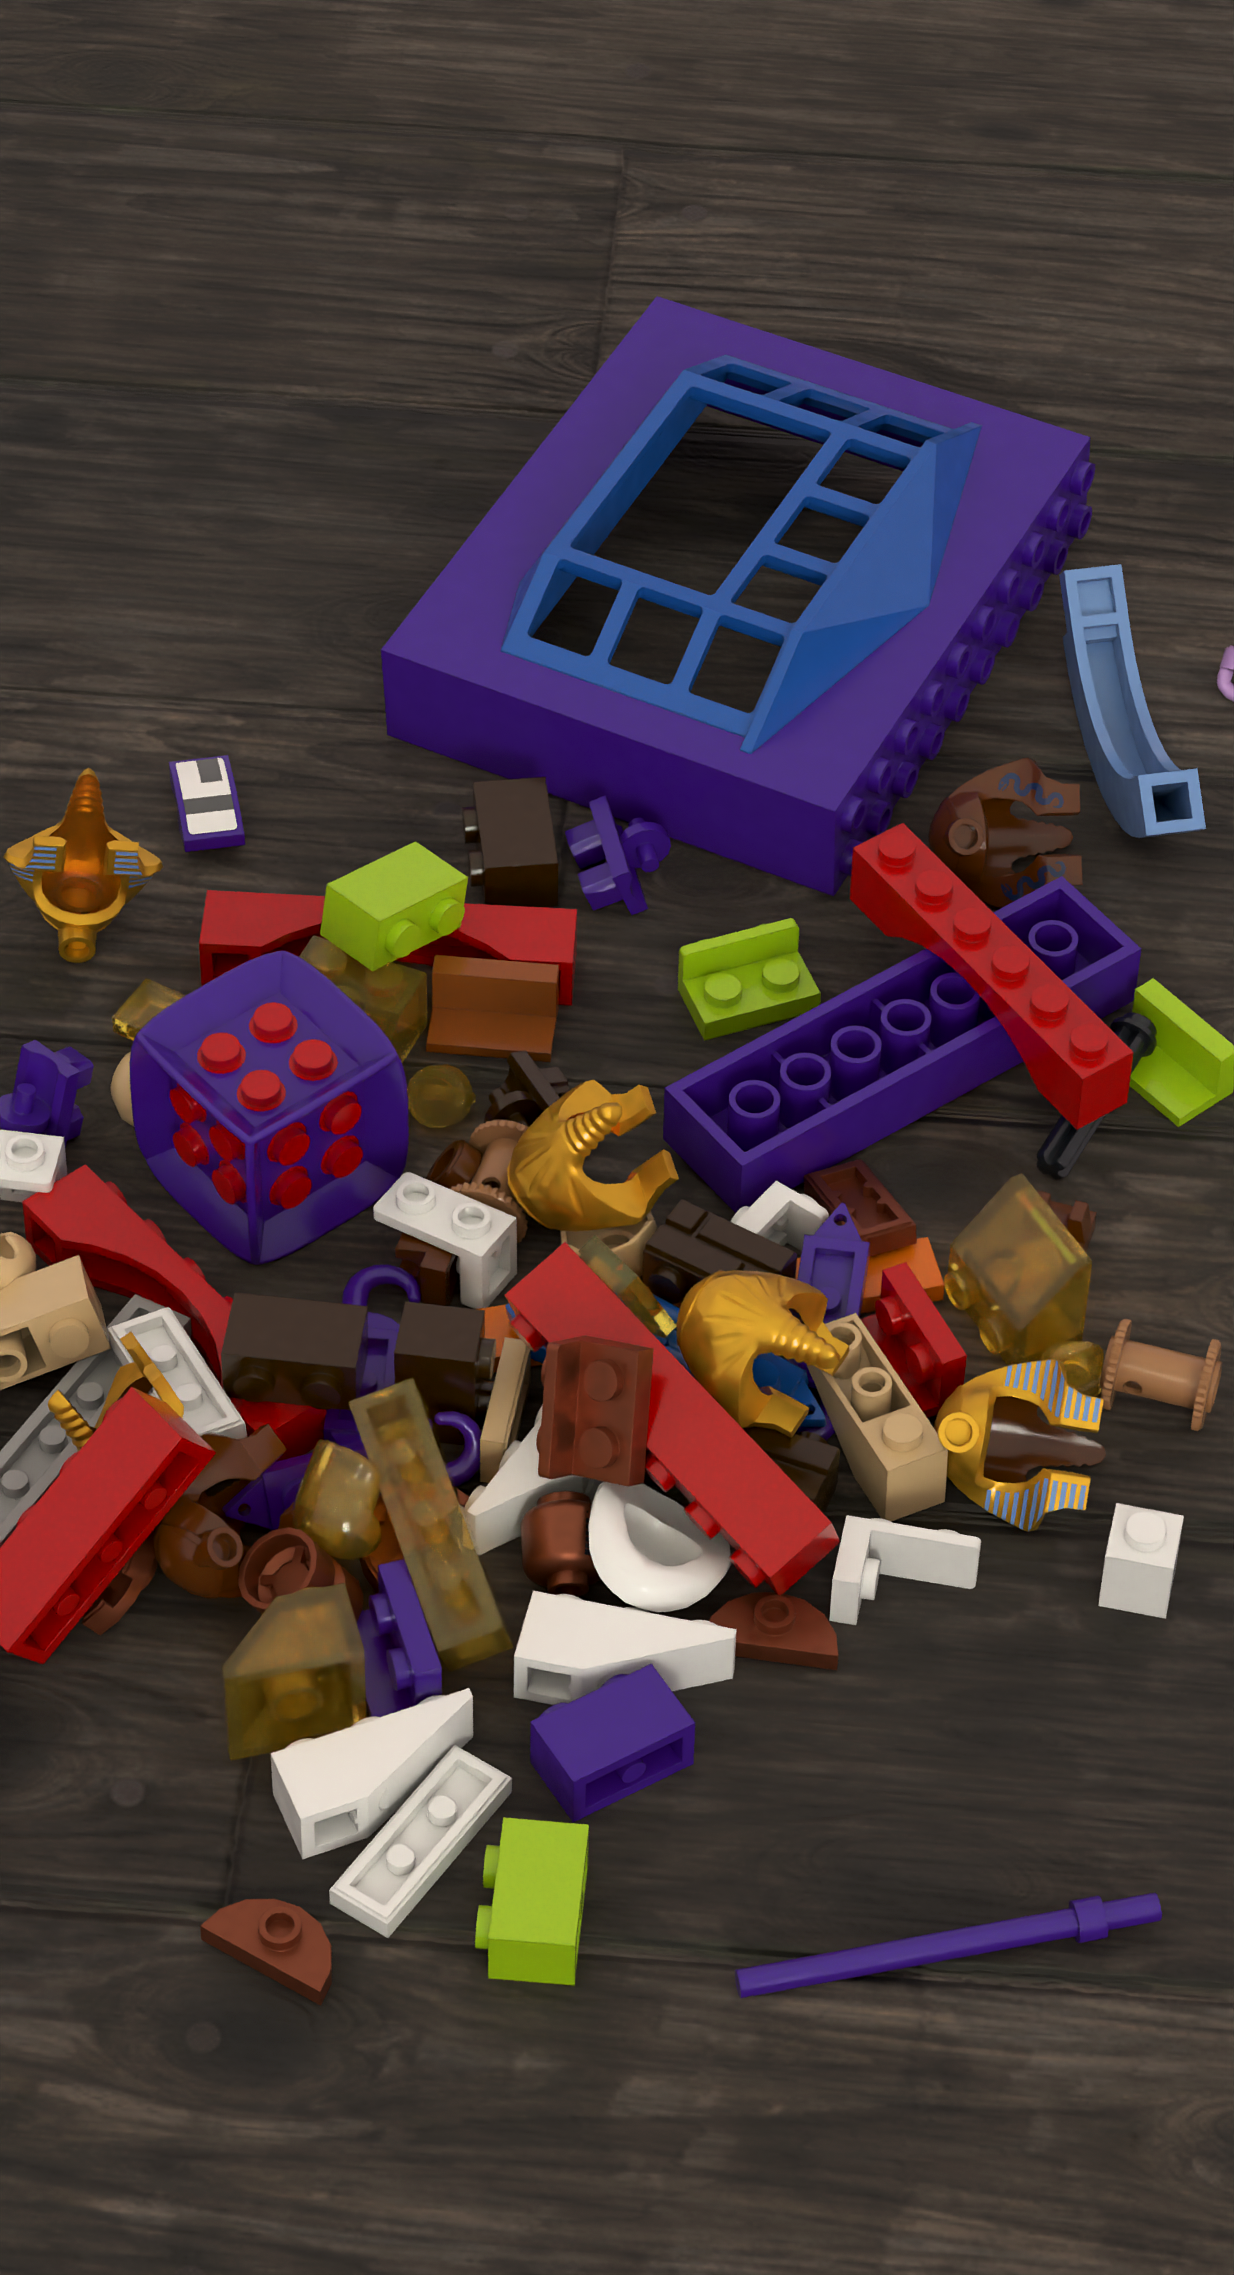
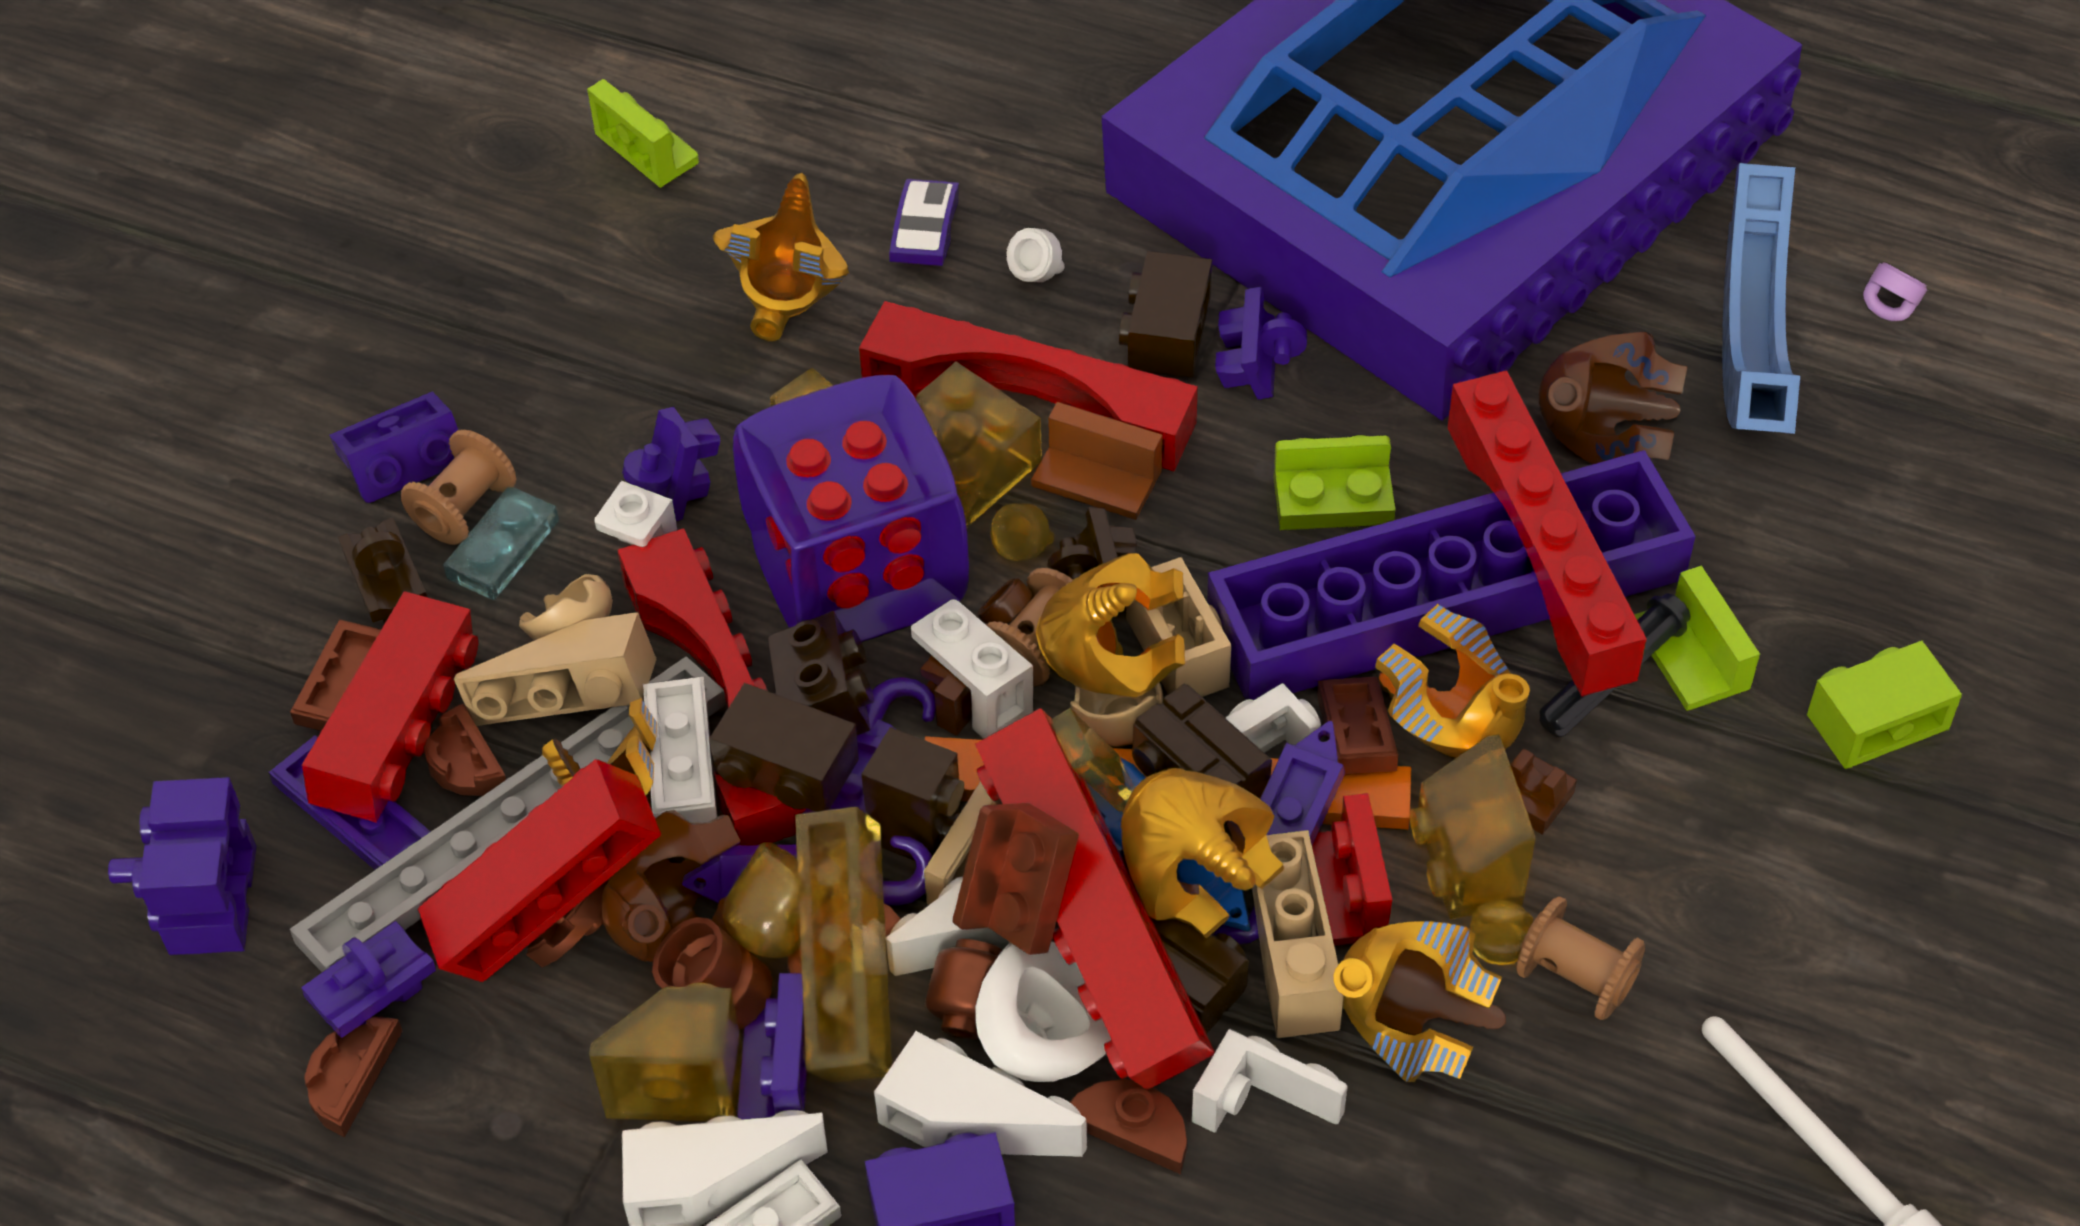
camera: 20 degrees right, 5 degrees up
lime brick [320,841,468,972] -> none
white brick [1098,1503,1184,1619] -> none
none -> dark brown brick [768,611,874,735]
none -> white tile [1006,228,1064,282]
none -> tan brick [1126,557,1231,697]
none -> pearl gold piece [1375,604,1530,760]

